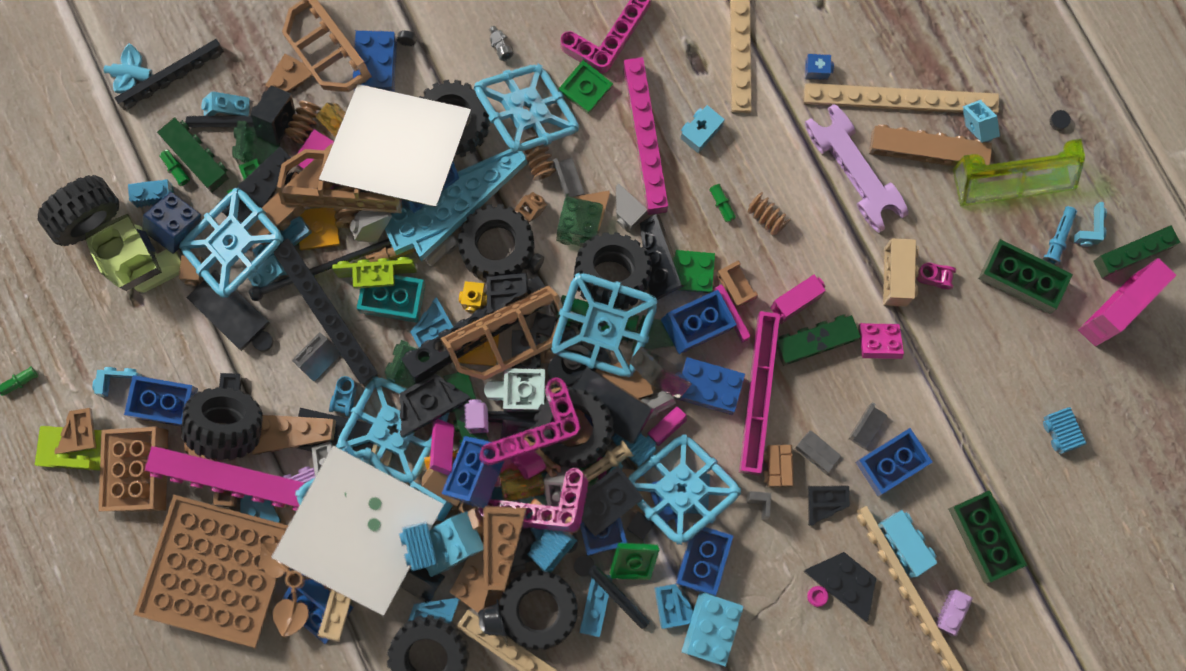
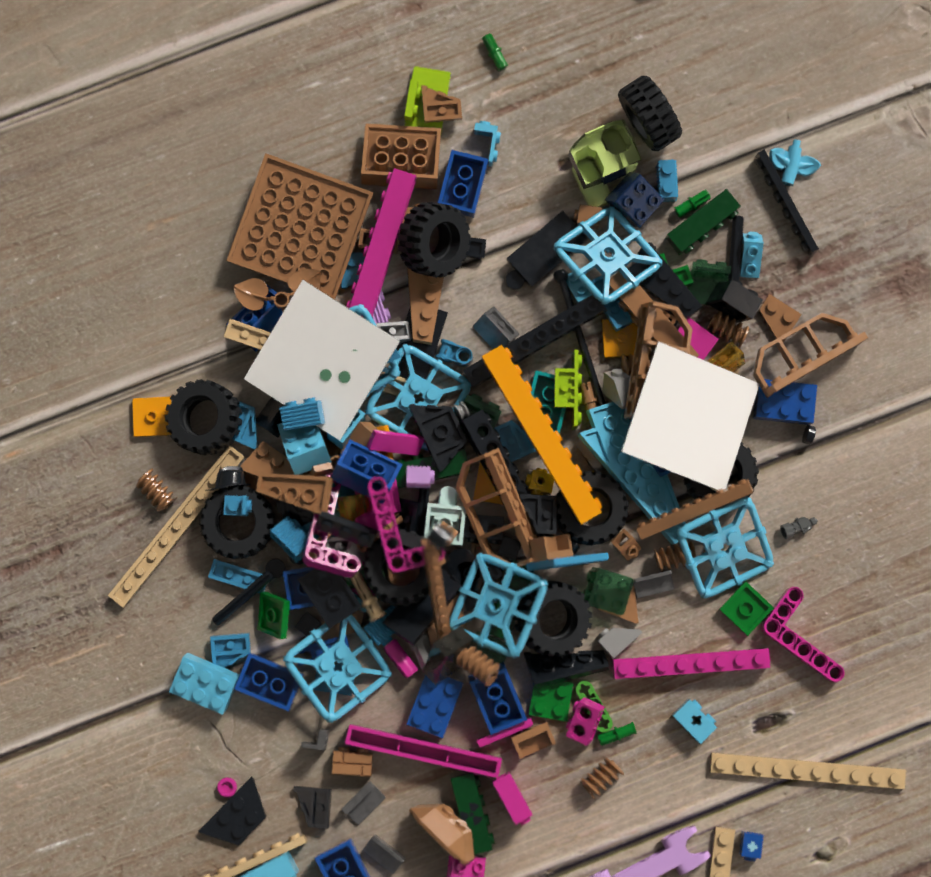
camera: 95 degrees right, 5 degrees up
none -> dark azure bracket [224,495,252,516]
none -> black plate [315,510,377,549]
none -> medium nougat wedge [409,804,474,865]
none -> medium nougat piece [421,539,452,644]
none -> black piece [425,521,459,550]
none -> light grey bush [453,401,470,421]
none -> medium nougat piece [456,646,500,686]
none -> light orange brick [482,345,603,525]
none -> dark azure tile [526,552,609,571]
none -> medium nougat panel [530,533,573,562]
none -> dark pink brick [566,697,605,746]
none -> bright green beam [575,681,613,732]
none -> medium nougat piece [636,479,753,540]

